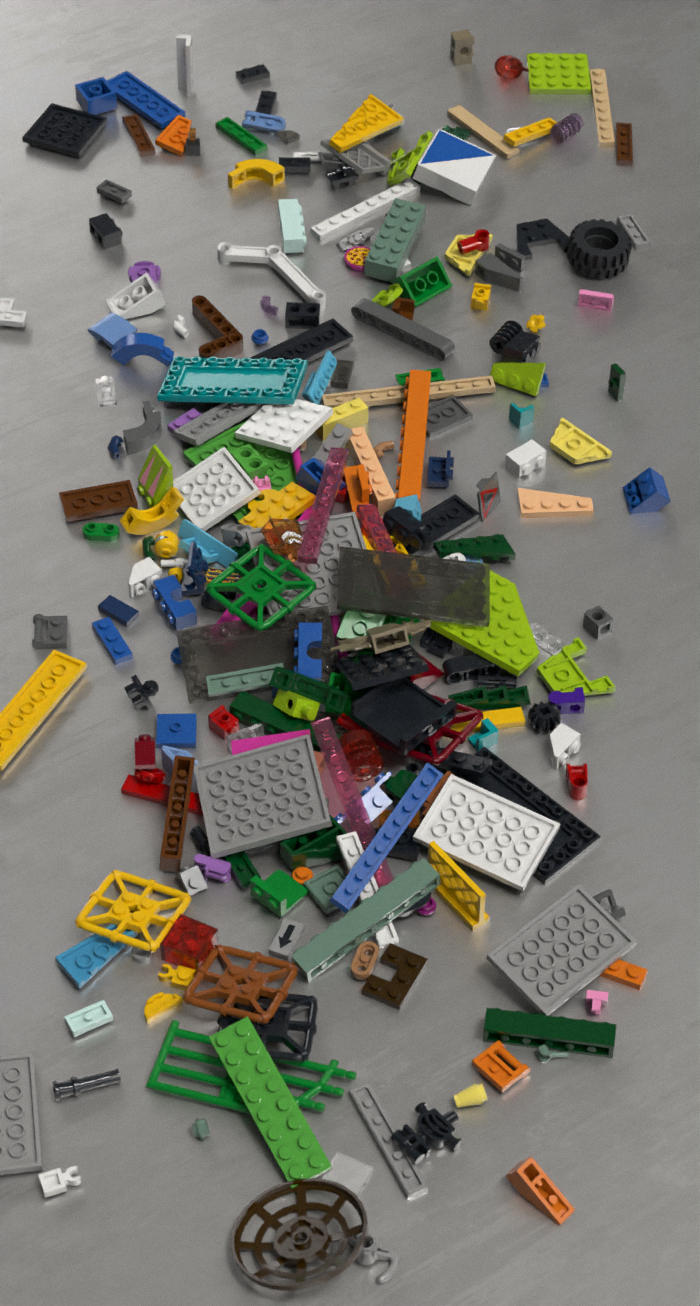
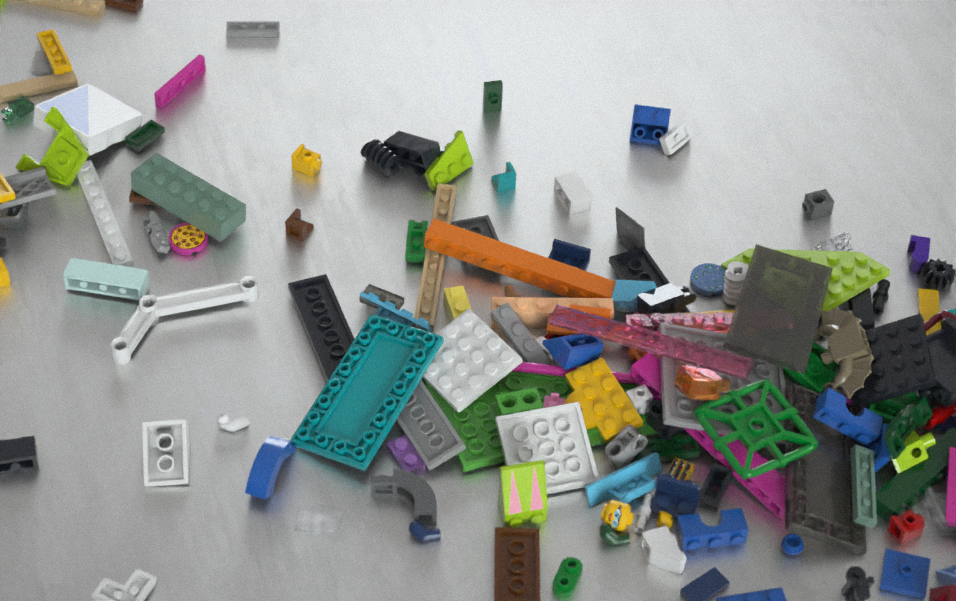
camera: 75 degrees left, 0 degrees up
medium blue slope [88,312,138,349] -> none
yellow arch [120,486,185,535] -> none
medium lavender tile [128,261,161,283] -> none
reddish brown beam [192,295,243,358] -> none
blue plate [251,329,269,345] -> none
clear purple arm [260,295,279,316] -> none
black brick [285,302,320,329] -> none
black hips [326,163,359,190] -> none
dark grey beam [351,298,455,361] -> none
lime tile [372,284,403,307] -> none
green slope [391,256,453,307] -> none
dark green wing [433,534,516,560] -> none
light yellow wing [444,234,493,276] -> none
dark green slope [448,685,531,713] -> none
red piece [457,229,490,255] -> none
dark grey slope [475,253,523,292] -> none
dark grey plate [495,243,526,272] -> none
black wing [516,218,569,260] -> none
light nougat wing [517,488,594,518] -> none
yellow plant [526,314,546,333] -> none
lime wing [537,637,616,696] -> none
light yellow wing [549,417,612,465] -> none
clear purple piece [551,113,584,144] -> none
black tyre [567,219,632,279] -> none
bright pink panel [578,289,614,311] -> none
none -> dark green plate [125,120,165,151]
none -> dark pink tile [154,54,206,109]
none -> white plate [660,121,692,155]

